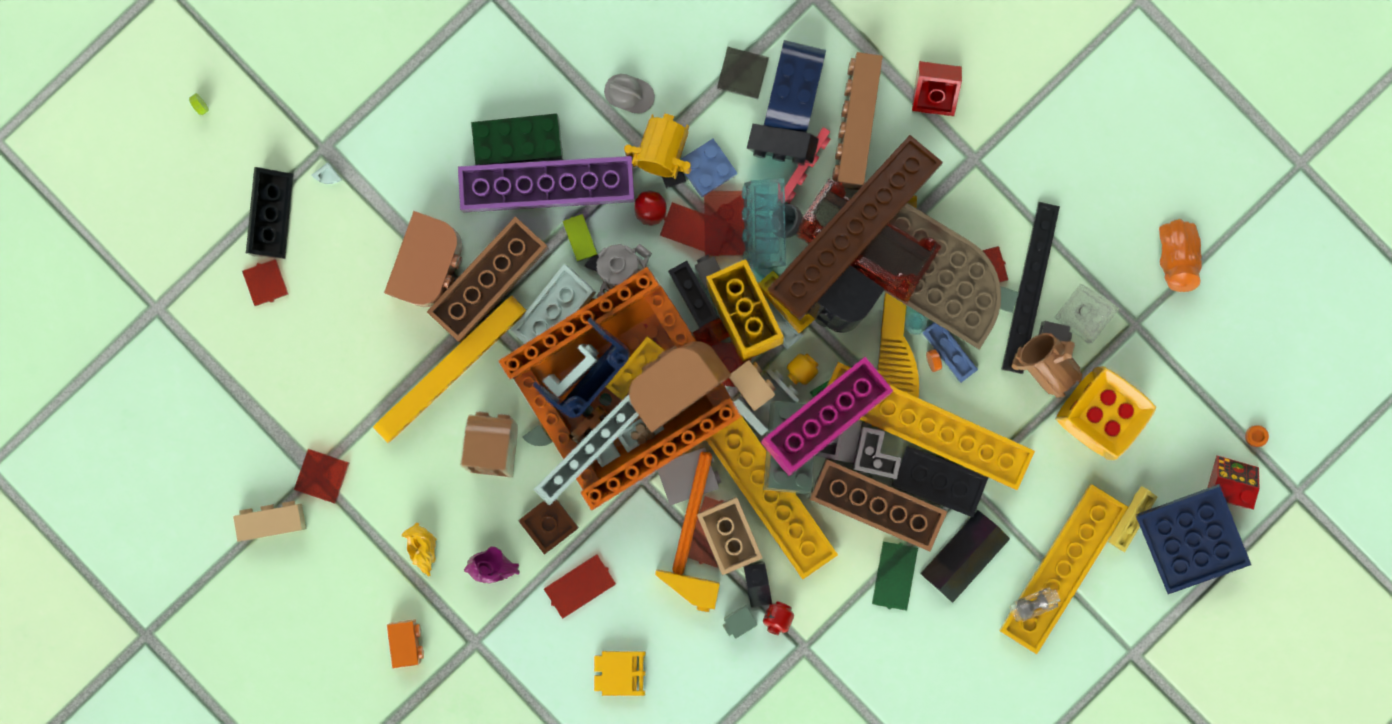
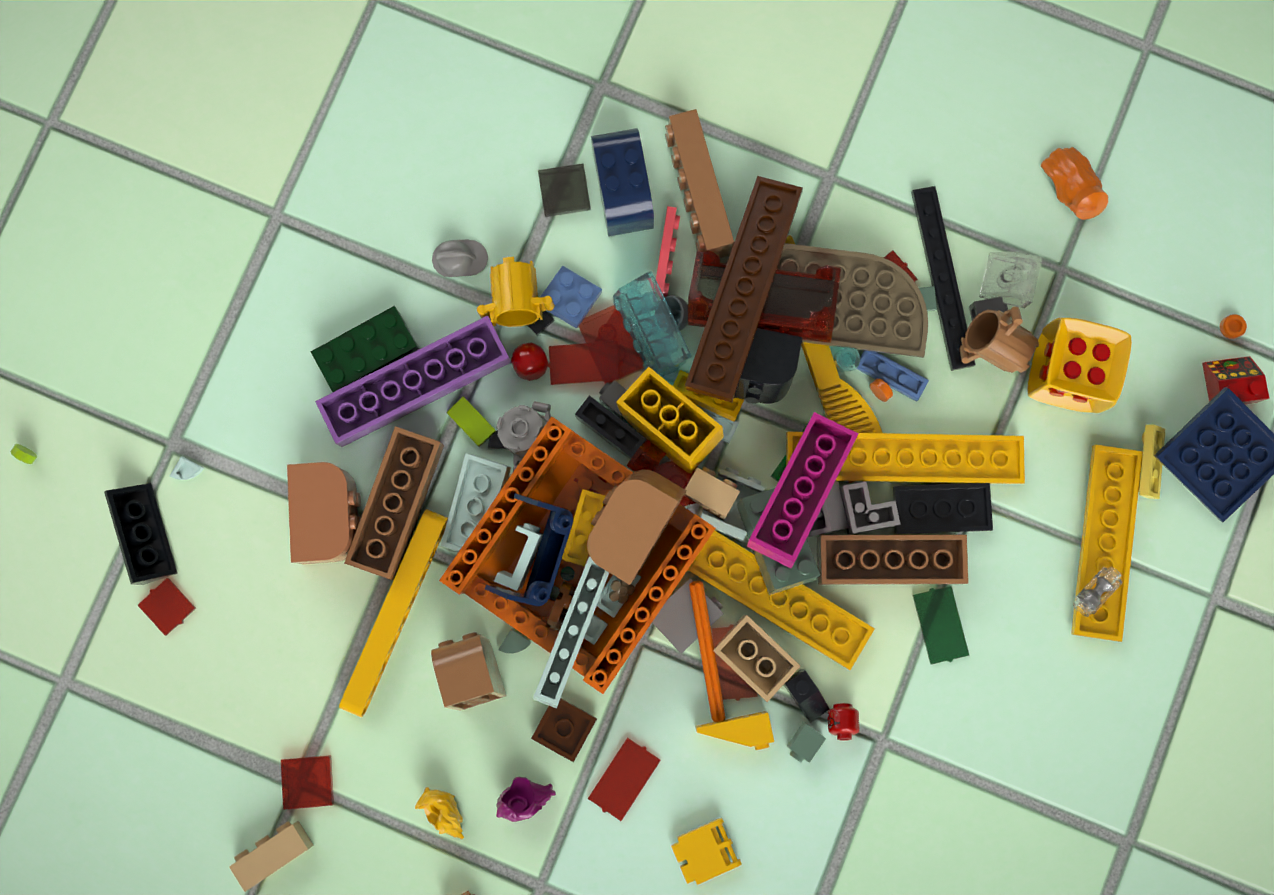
camera: 25 degrees left, 5 degrees down
black brick [747,123,819,166] -> none
yellow head [787,353,819,385] -> none
red slope [912,61,962,116] -> none
black slope [920,510,1010,603] -> none

